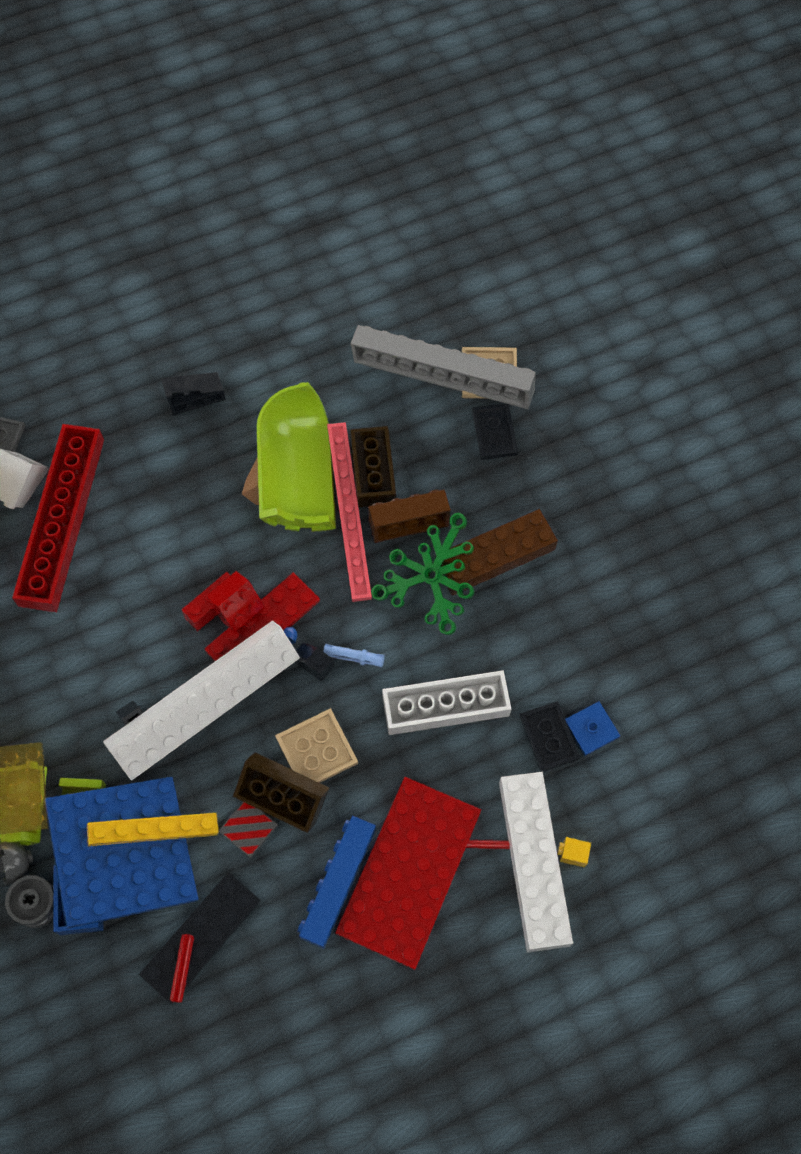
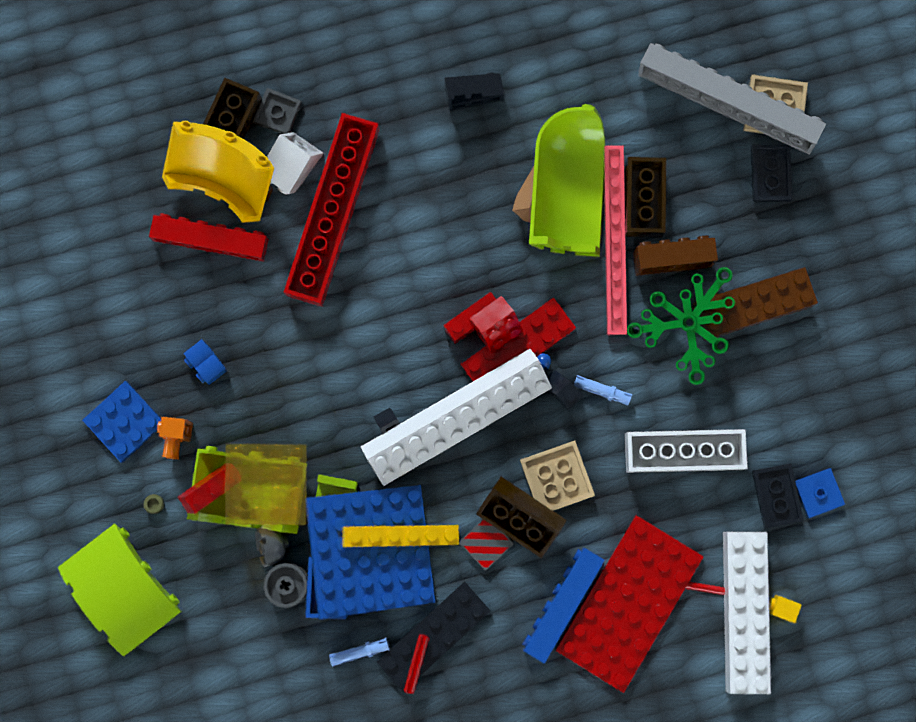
camera: 10 degrees right, 15 degrees up
none -> light blue pin [329,638,390,667]

